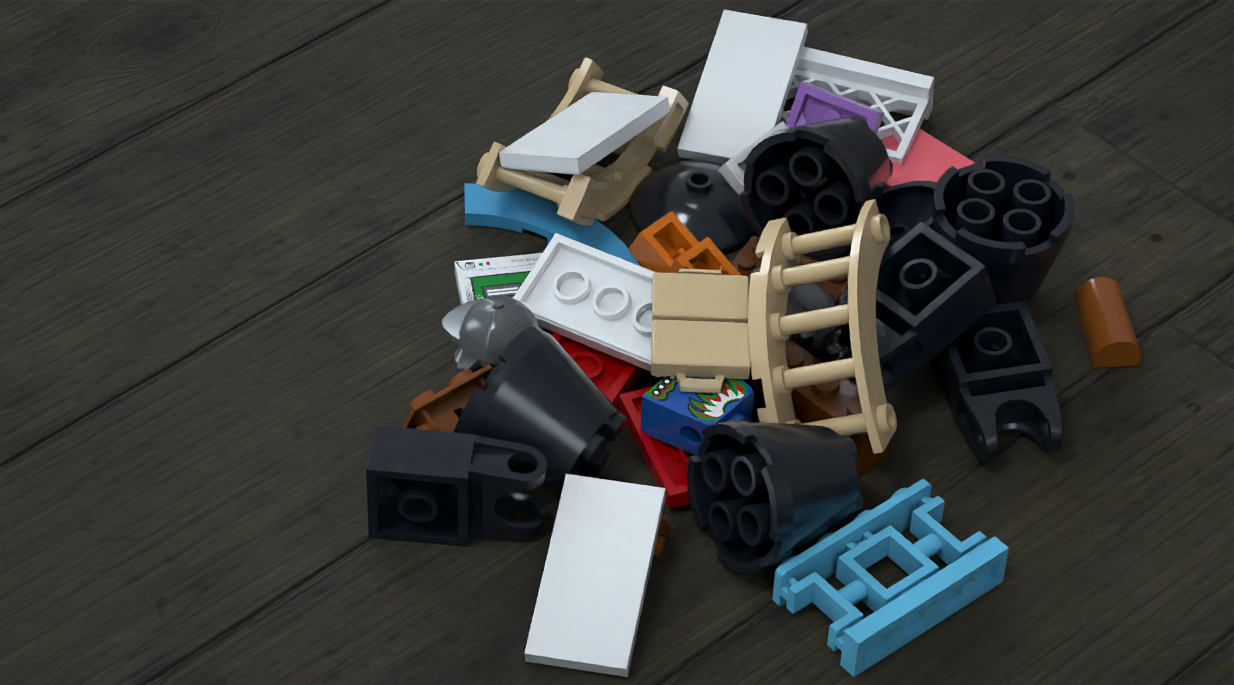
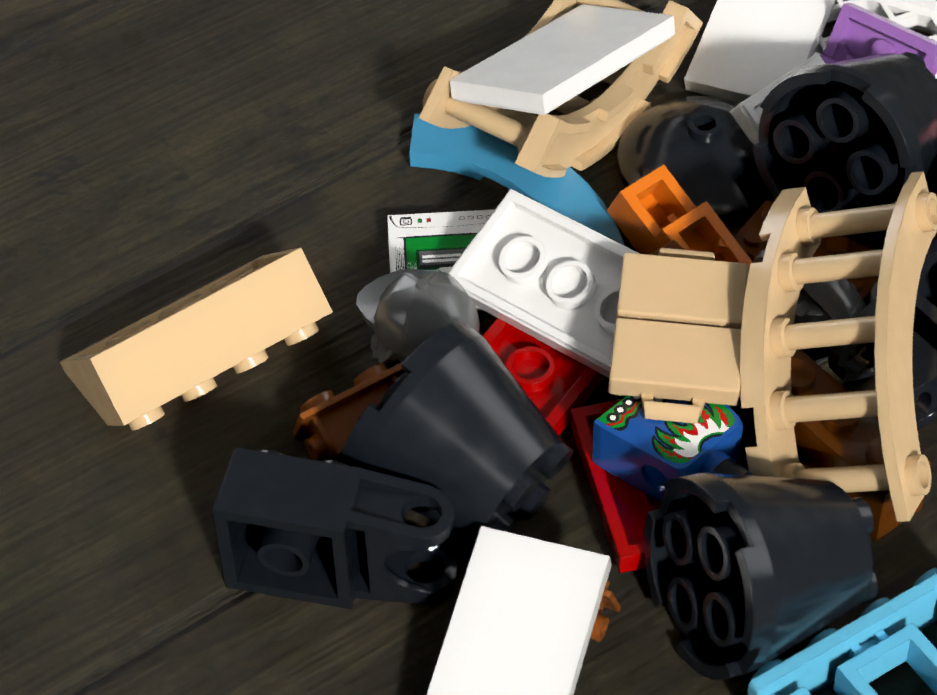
camera: 10 degrees right, 5 degrees up
none -> slope [60,247,333,431]

